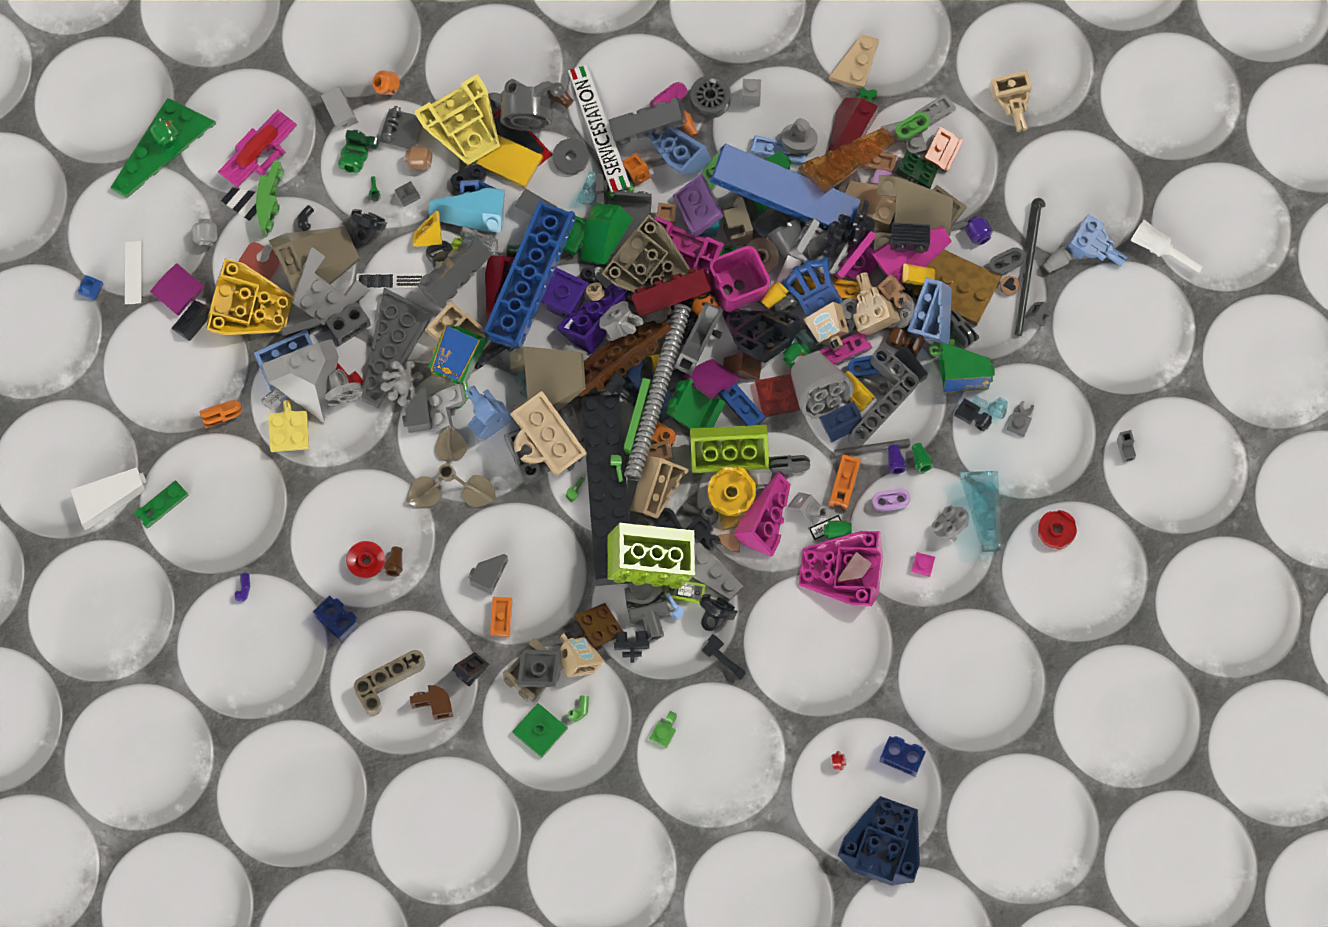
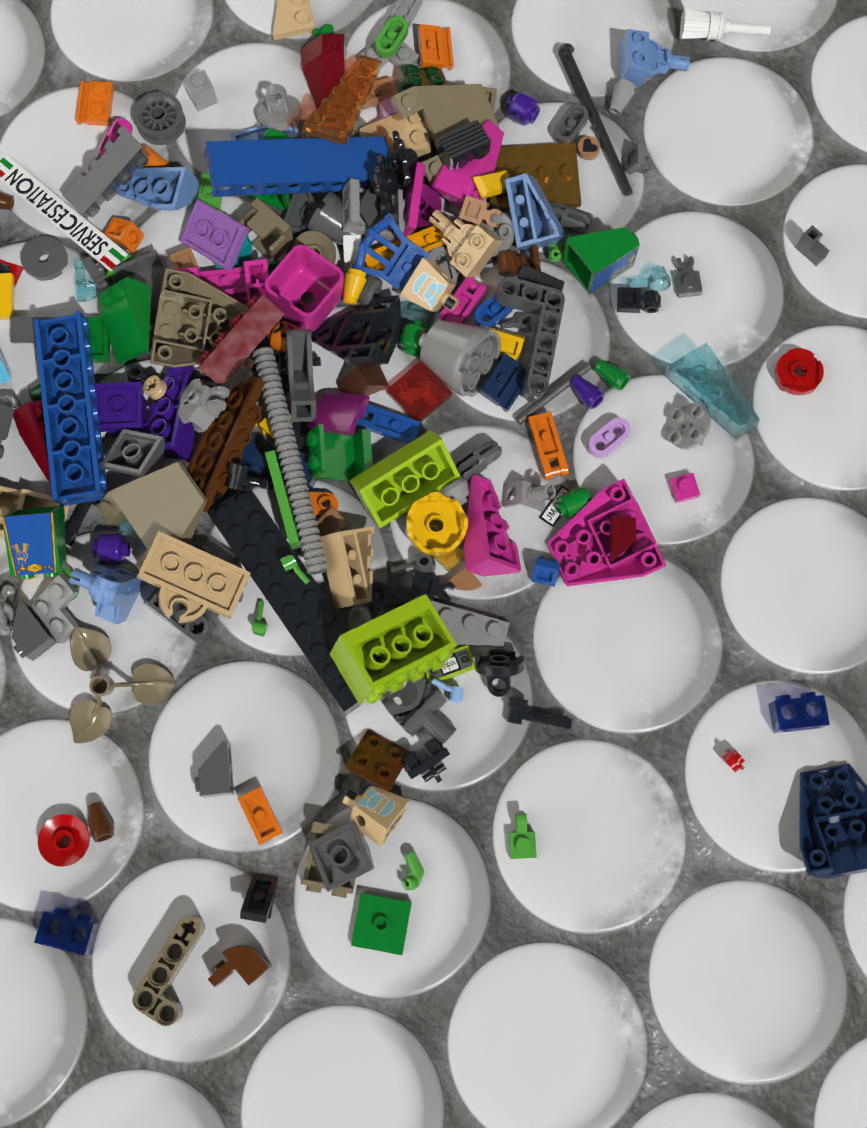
camera: 30 degrees left, 5 degrees up
none -> orange plate [76,81,115,126]
none -> dark purple head [92,533,131,565]
none -> dark grey slope [100,429,165,477]
none -> blue tile [531,556,560,587]

